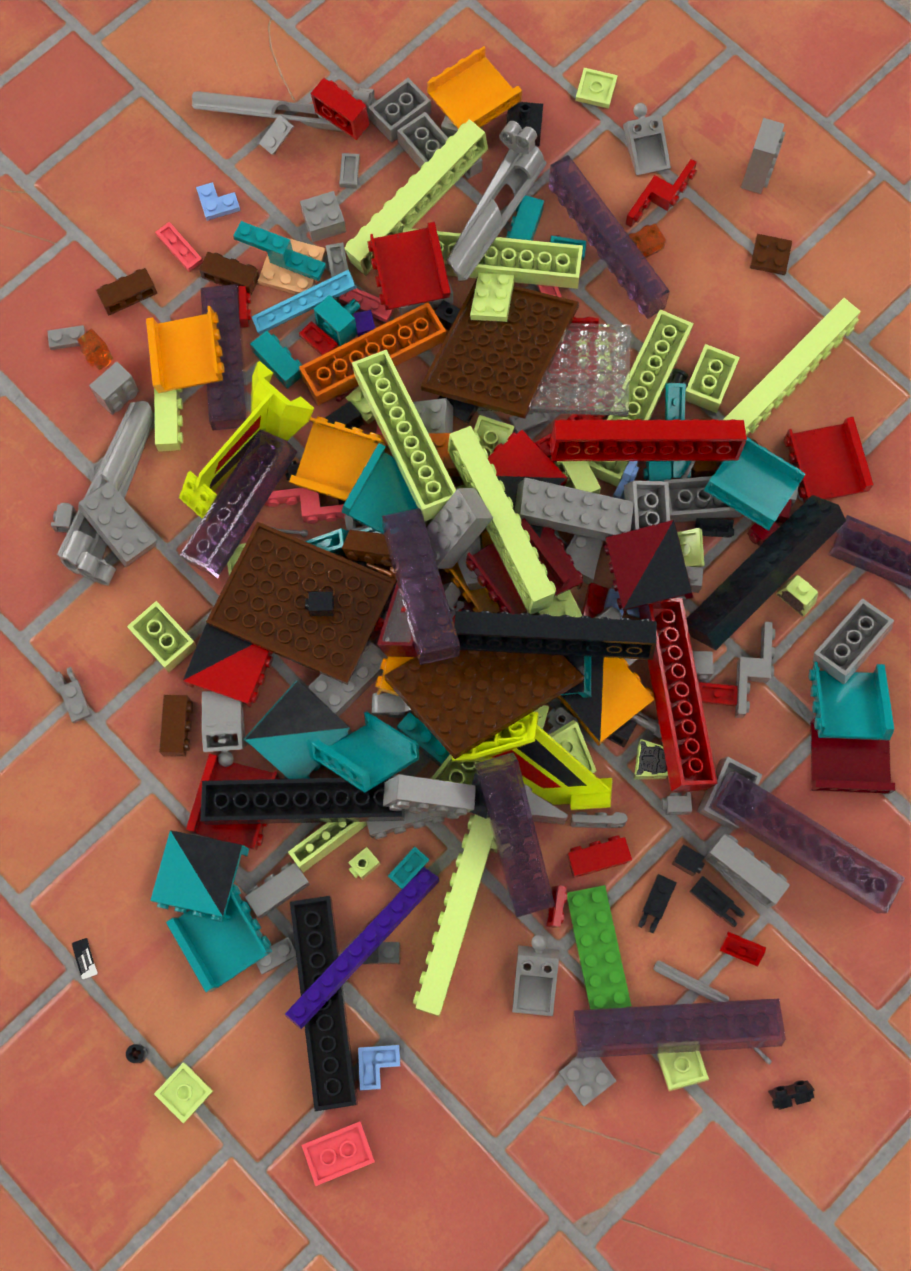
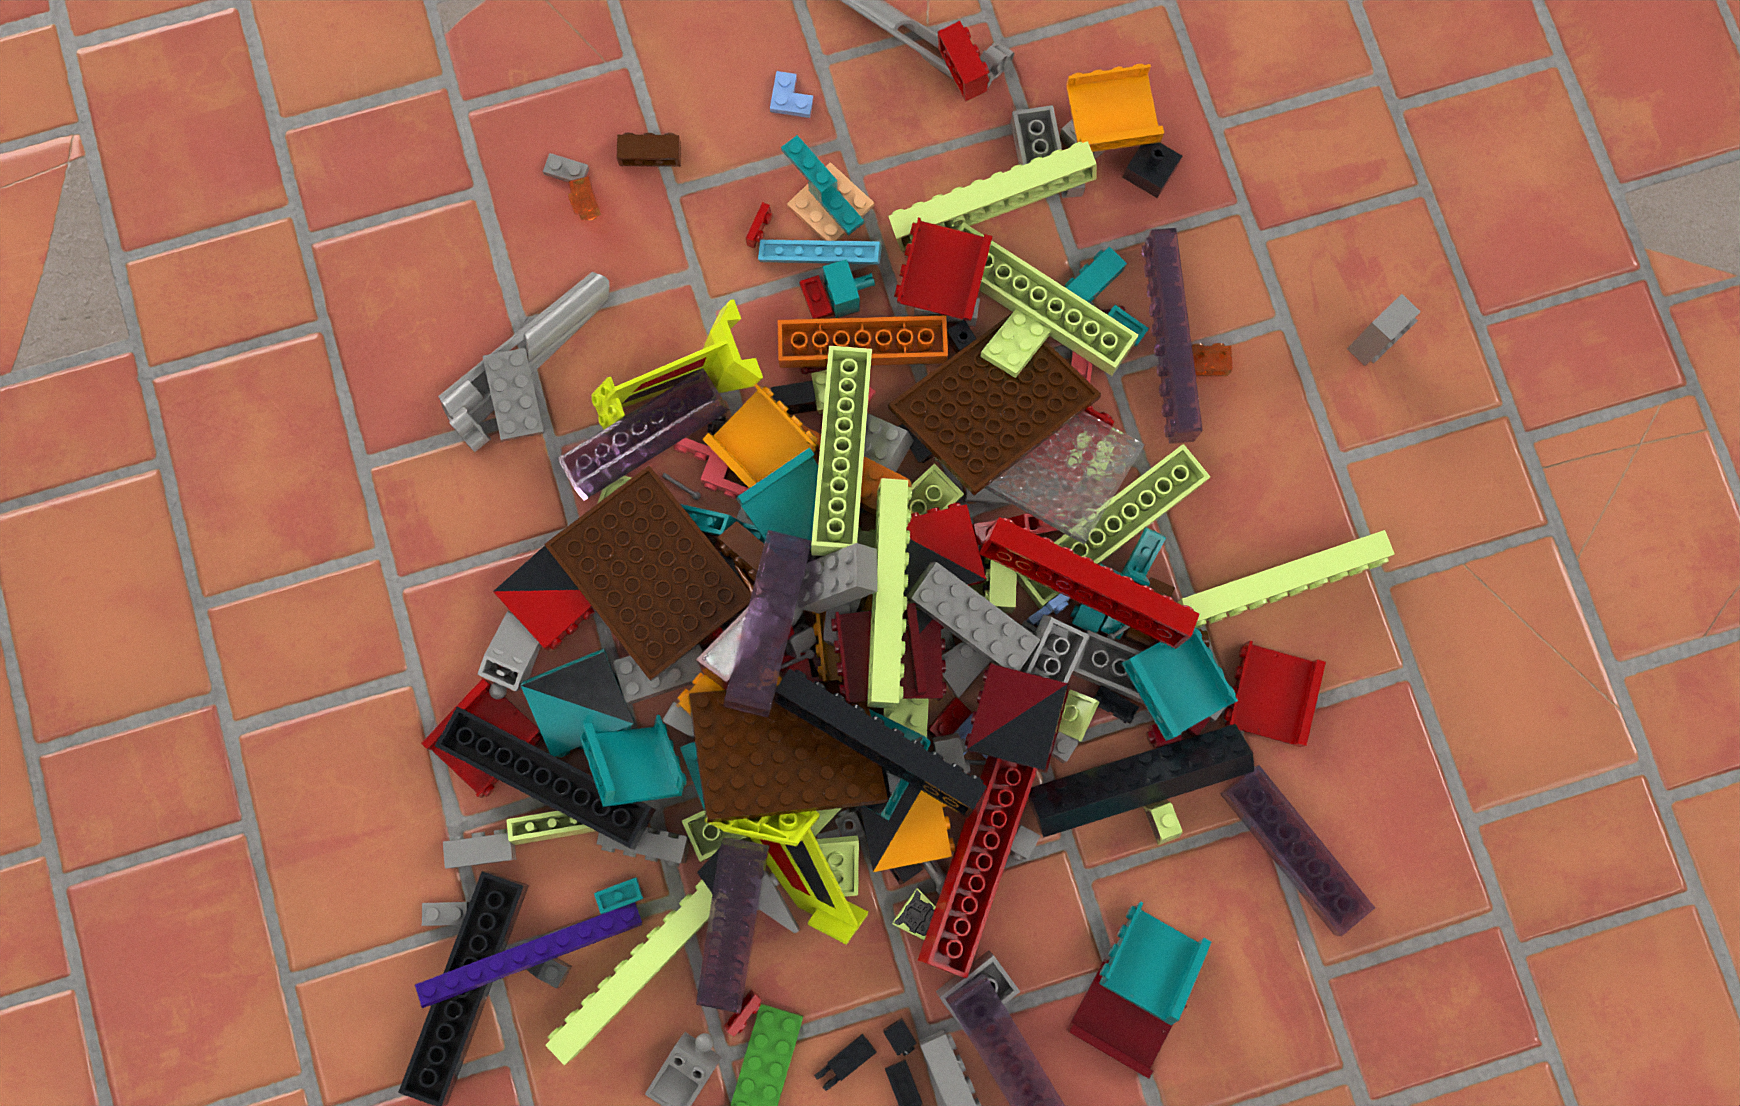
camera: 25 degrees right, 5 degrees up
light grey brick [51,503,77,533] -> none
light grey hinge [55,667,92,723] -> none
sticker [72,938,97,979] -> none
light grey brick [89,362,139,415] -> none
black bush [126,1044,148,1063] -> none
yellowish green brick [127,601,197,673] -> none
light orange panel [146,306,225,393] -> none
panel [150,830,249,922] -> none
yellowish green brick [154,388,183,452] -> none
yellowish green plate [154,1062,214,1123] -> none
coral plate [155,222,203,272] -> none
reddish brown brick [159,695,193,756] -> none
teal panel [166,884,272,992] -> none
reddish brown brick [199,252,259,295] -> none
brick [201,284,248,431] -> none
teal brick [250,331,302,389] -> none
light grey plate [259,115,295,155] -> none
light grey brick [300,191,346,242] -> none
black brick [305,591,334,616] -> none
light grey plate [326,242,348,278] -> none
light grey tile [339,153,360,188] -> none
coral plate [339,288,395,323] -> none
yellowish green brick [348,847,381,880] -> none
dark purple brick [353,310,375,337] -> none
light blue plate [358,1045,400,1090] -> none
light grey brick [368,78,431,143] -> none
light grey brick [383,774,476,819] -> none
light grey panel [446,121,547,281] -> none
red brick [566,835,632,878] -> none
light grey hinge [570,812,628,828] -> none
yellowish green plate [575,68,618,109] -> none
light grey slope [623,103,671,176] -> none
red bracket [625,159,697,227] -> none
light grey brick [662,792,692,815] -> none
black bush [667,369,688,383] -> none
yellowish green brick [685,344,740,413] -> none
red plate [699,682,738,706] -> none
light grey bracket [735,622,775,718] -> none
reddish brown plate [750,234,792,275] -> none
light grey brick [813,598,894,684] -> none

